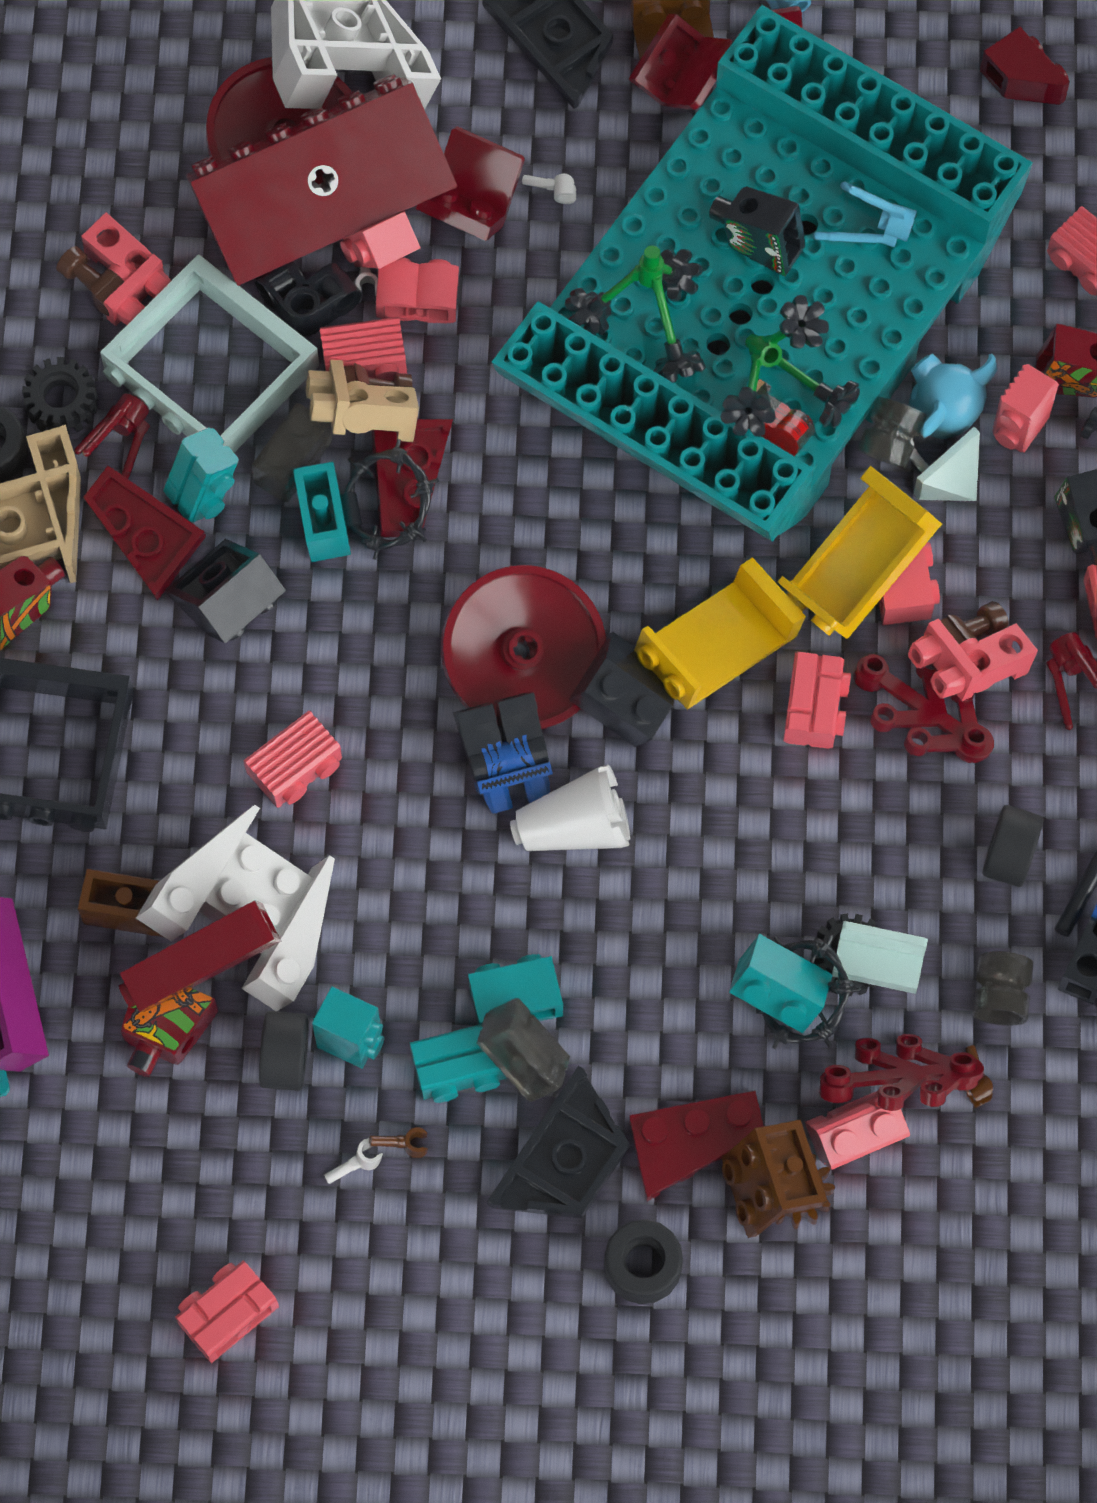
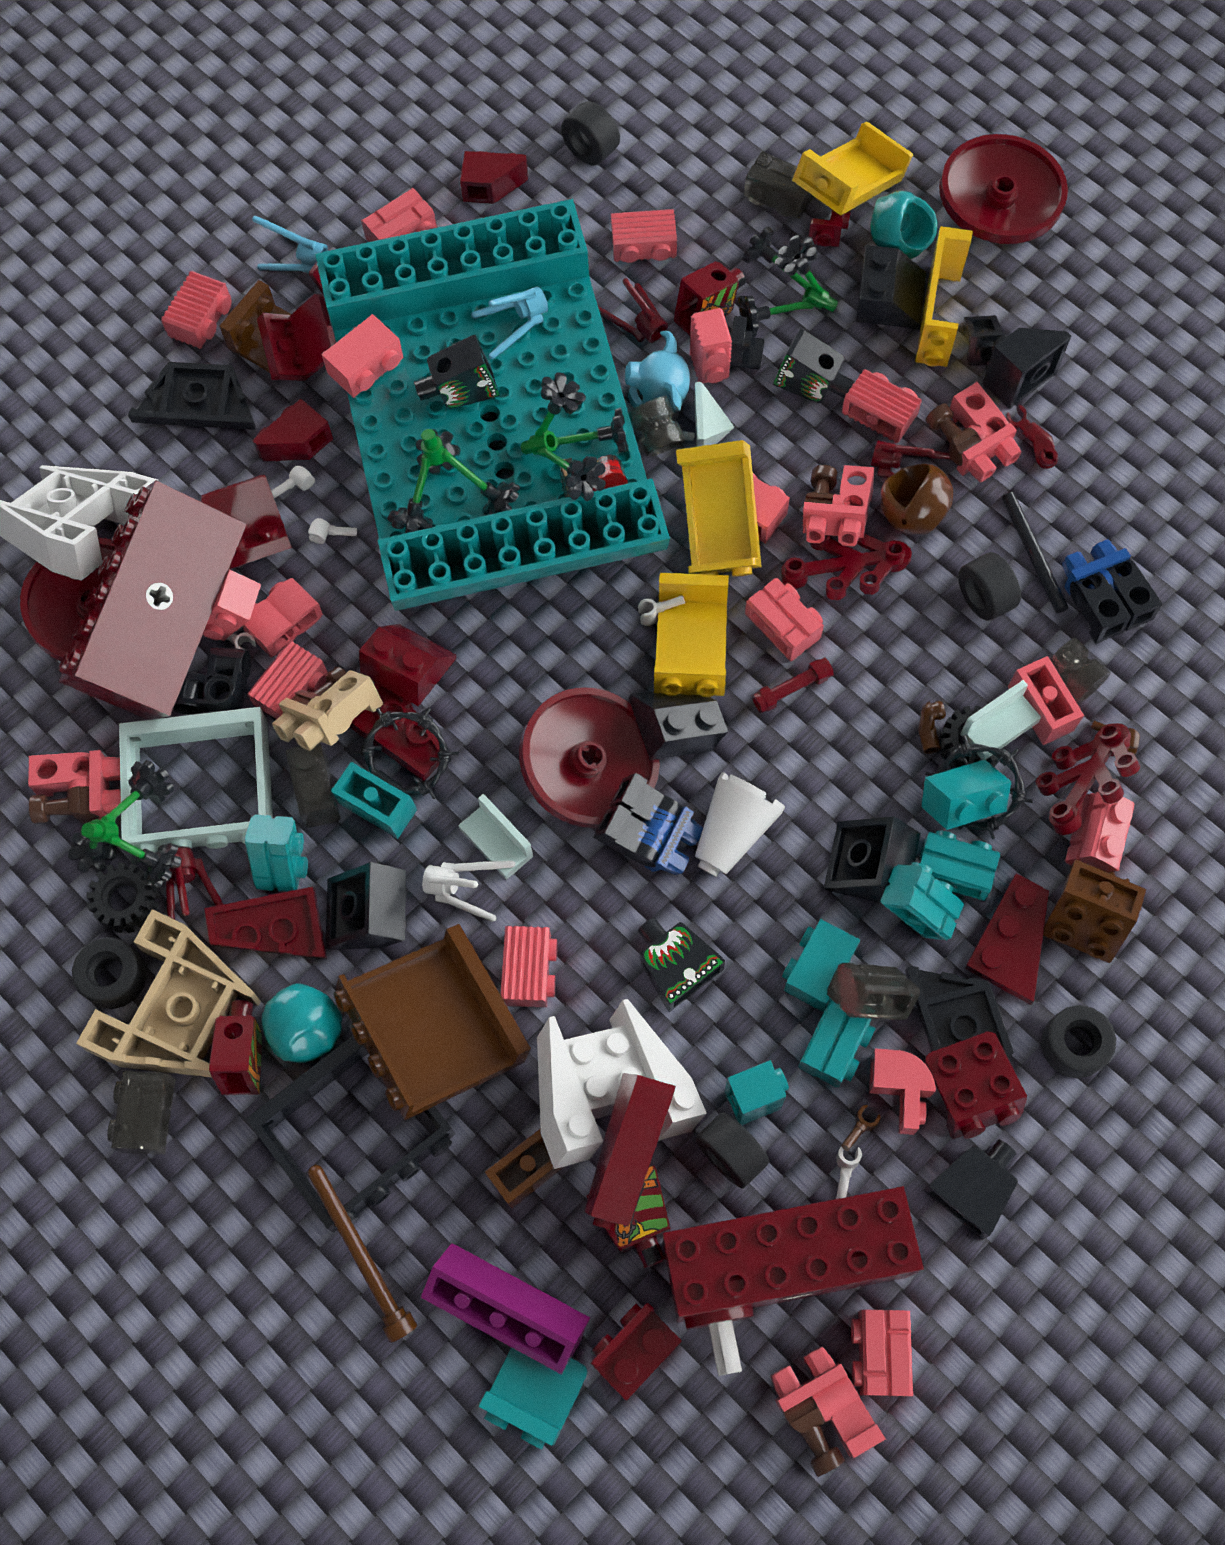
camera: 45 degrees left, 0 degrees up
none -> black plant [67,760,182,889]
none -> dark red slope [252,398,333,461]
none -> teal piece [262,983,343,1063]
none -> white hand [308,518,357,544]
none -> coral brick [322,314,404,398]
none -> reddish brown panel [333,924,531,1120]
none -> dark red slope [359,624,456,707]
none -> coral brick [361,188,437,242]
none -> white plant [422,861,515,922]
none -> light aqua panel [458,794,533,880]
none -> dark red bracket [590,1303,682,1401]
none -> dark red plant [598,278,668,343]
none -> white hand [638,595,685,626]
none -> torso [638,917,725,1012]
none -> dark red piece [662,1186,924,1376]
none -> black bracket [730,316,764,369]
none -> dark red bar [751,657,834,713]
none -> coral hips [771,1347,886,1477]
none -> black slope [824,816,921,903]
none -> coral brick [869,1048,936,1135]
none -> reddish brown piece [881,464,953,535]
none -> teal brick [881,862,964,941]
none -> reddish brown arm [918,700,946,754]
none -> teal brick [919,830,1000,901]
none -> black torso [923,1139,1018,1240]
none -> dark red bracket [925,1032,1027,1140]
none -> coral brick [1008,656,1084,745]

